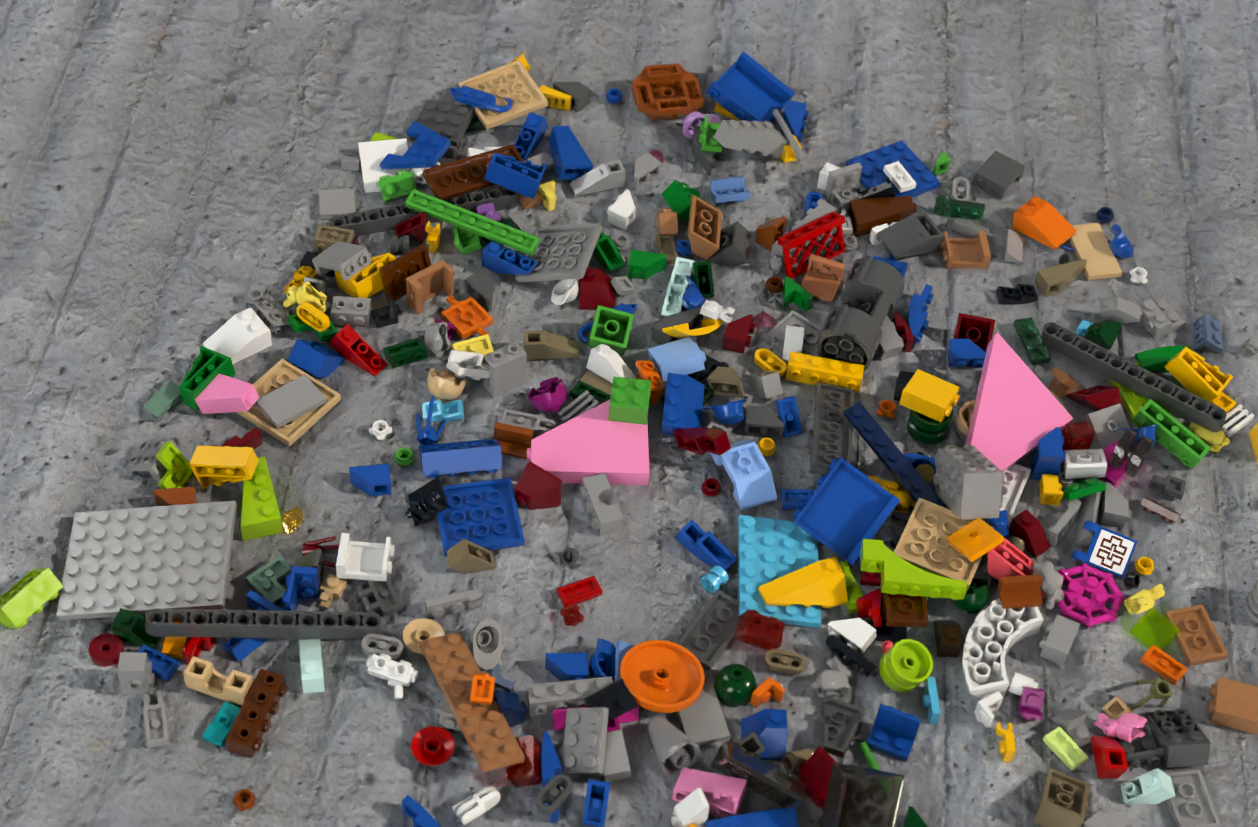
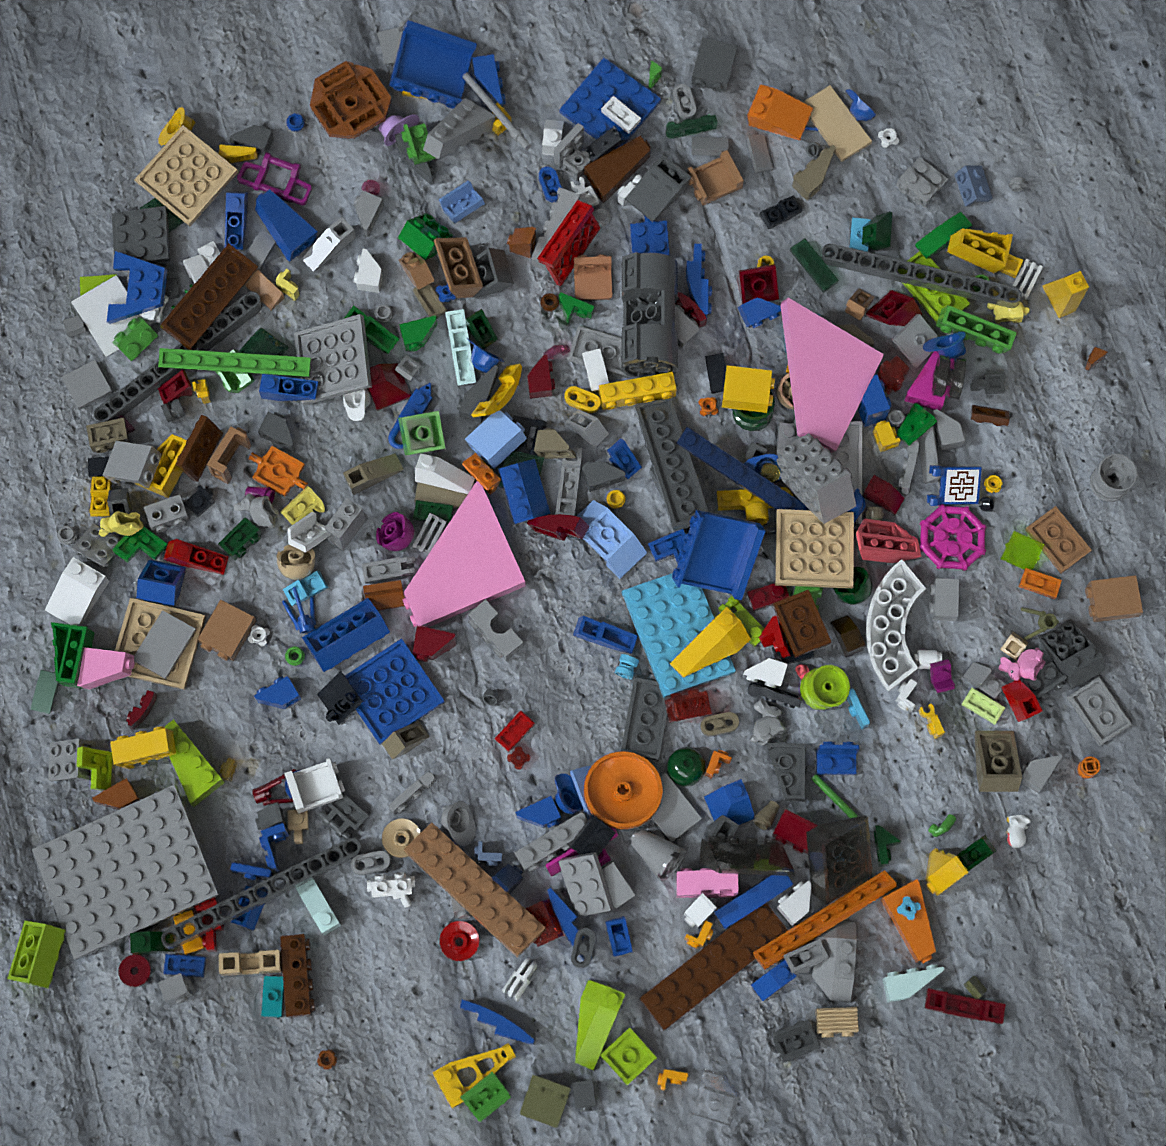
camera: 20 degrees left, 25 degrees up
light grey hinge [143,691,170,748] -> none
sand green plate [246,556,292,605] -> none
yellow plate [296,302,330,332] -> none
blue plate [449,86,513,113] -> none
orange bracket [470,673,495,705] -> none
medium lavender bracket [476,203,501,221] -> none
blue wedge [484,153,547,199] -> none
bright green brick [608,376,651,425] -> none
white plate [700,300,735,323] -> none
dark red plate [701,478,721,497] -> none
blue piece [702,399,747,425] -> none
light grey plate [769,255,783,273] -> none
lime arch [860,539,967,600] -> none
light orange plate [946,517,1004,562] -> none
dark orange panel [997,574,1043,609] -> none
light grey animal [1032,560,1064,610] -> none
white slope [1063,449,1107,479] -> none
dark blue plate [1096,207,1114,223] -> none
light grey slope [1099,296,1141,324] -> none
light aqua slope [1120,768,1175,805] -> none
light yellow animal [1123,584,1165,615] -> none
none -> medium nougat brick [197,599,256,661]
none -> magenta bar [237,152,312,206]

